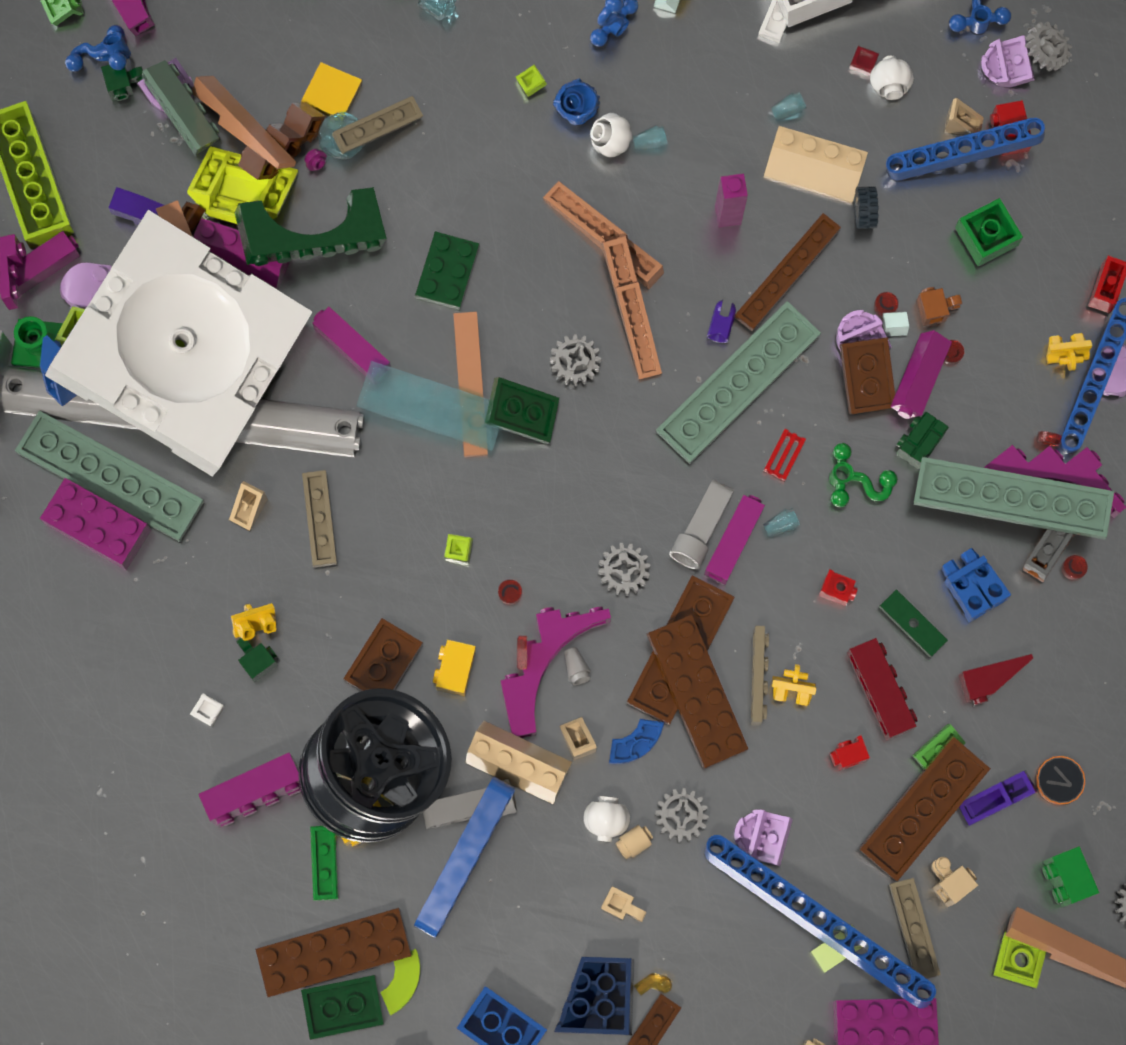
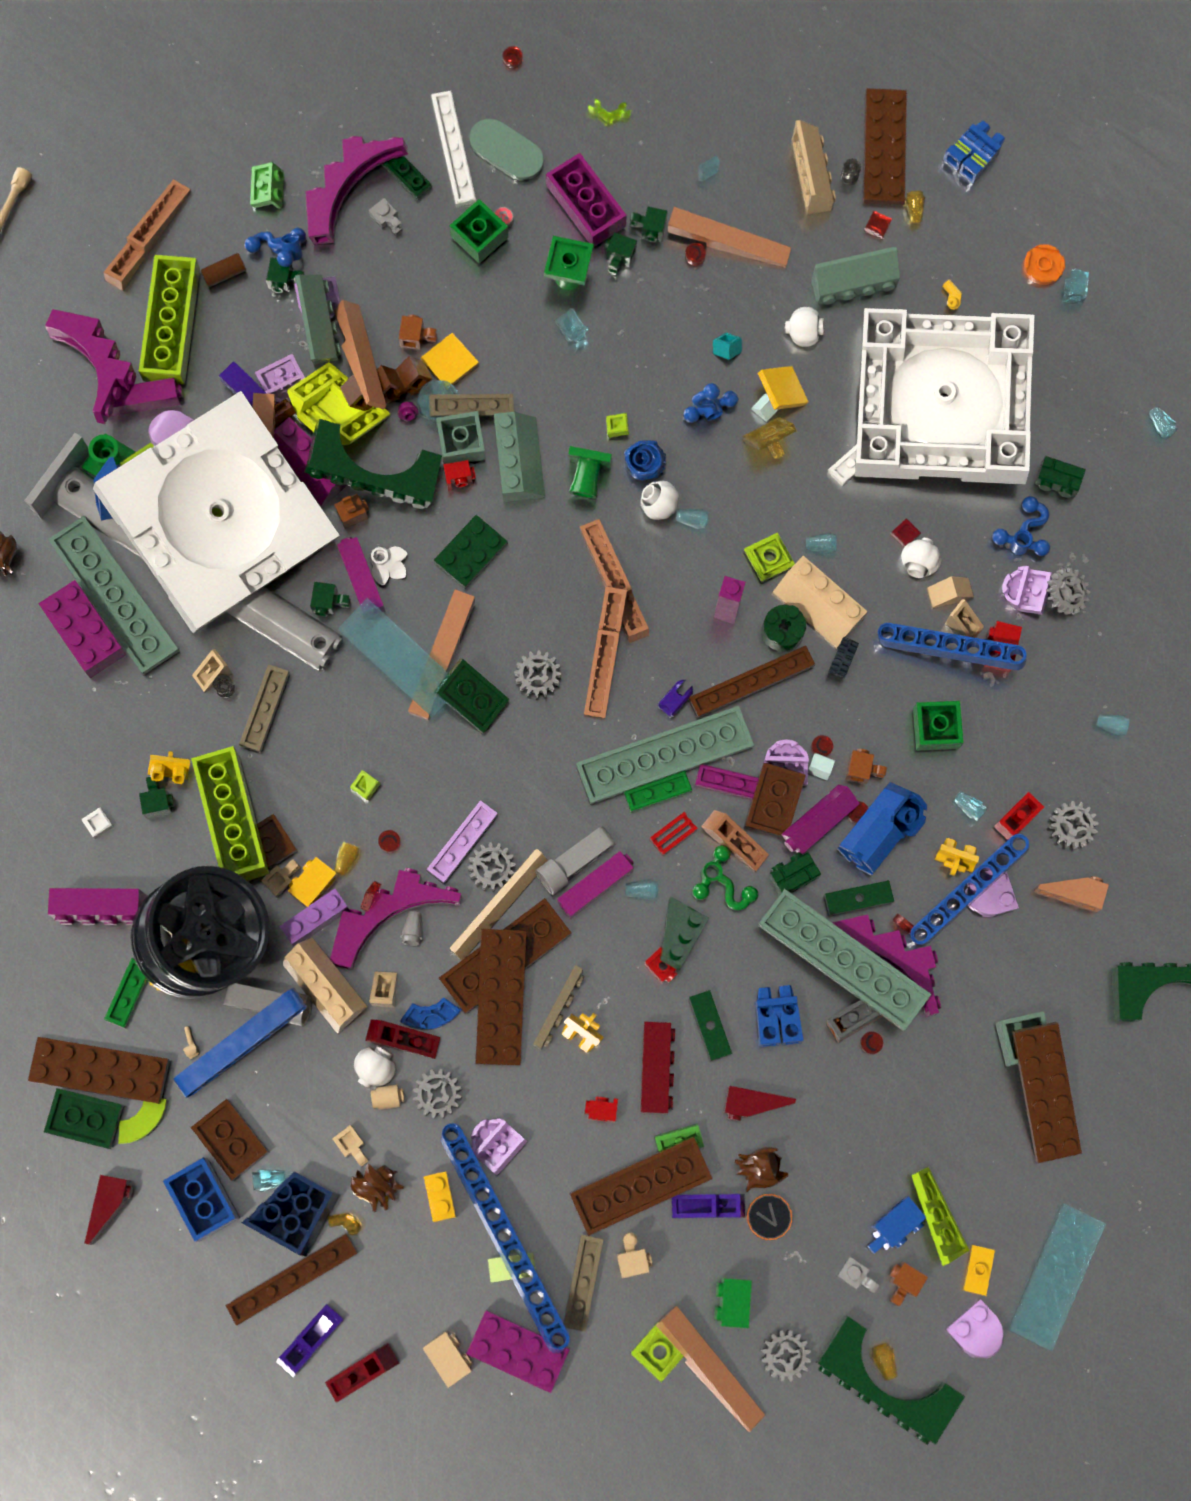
camera: 25 degrees right, 0 degrees up
none -> tan hand [183,1026,199,1059]
none -> reddish brown plate [190,1099,268,1181]
none -> lime brick [191,746,270,881]
none -> reddish brown brick [201,253,246,288]
none -> clear smoke bush [213,674,235,698]
none -> clear light blue cone [252,1170,285,1192]
none -> lavender slope [254,354,305,402]
none -> tan plate [261,859,301,897]
none -> medium lavender brick [279,889,349,947]
none -> dark green brick [310,582,351,617]
none -> clear yellow cone [333,842,360,876]
none -> dark orange brick [334,494,369,529]
none -> reddish brown hair [351,1164,404,1212]
none -> dark red slope [365,1019,441,1059]
none -> white plate [370,546,407,586]
none -> dark orange brick [398,315,437,350]
none -> yellow brick [424,1172,457,1222]
none -> lavender plate [427,800,498,884]
none -> sand green brick [436,411,486,464]
none -> red brick [443,460,476,491]
none -> tan tile [450,849,548,961]
none -> sand green slope [494,412,545,502]
none -> green plant [568,446,613,499]
none -> green tile [624,771,693,813]
none -> dark green wing [660,896,709,971]
none -> magenta tile [695,764,758,800]
none -> nougat slope [701,810,769,871]
none -> reddish brown hair [735,1147,789,1192]
none -> clear yellow tile [743,417,796,459]
none -> lime piece [744,532,795,583]
none -> dark green brick [761,605,806,653]
none -> dark green tile [824,880,895,916]
none -> blue brick [837,782,927,876]
none -> tan slope [927,576,974,608]
none -> clear light blue cone [954,791,988,821]

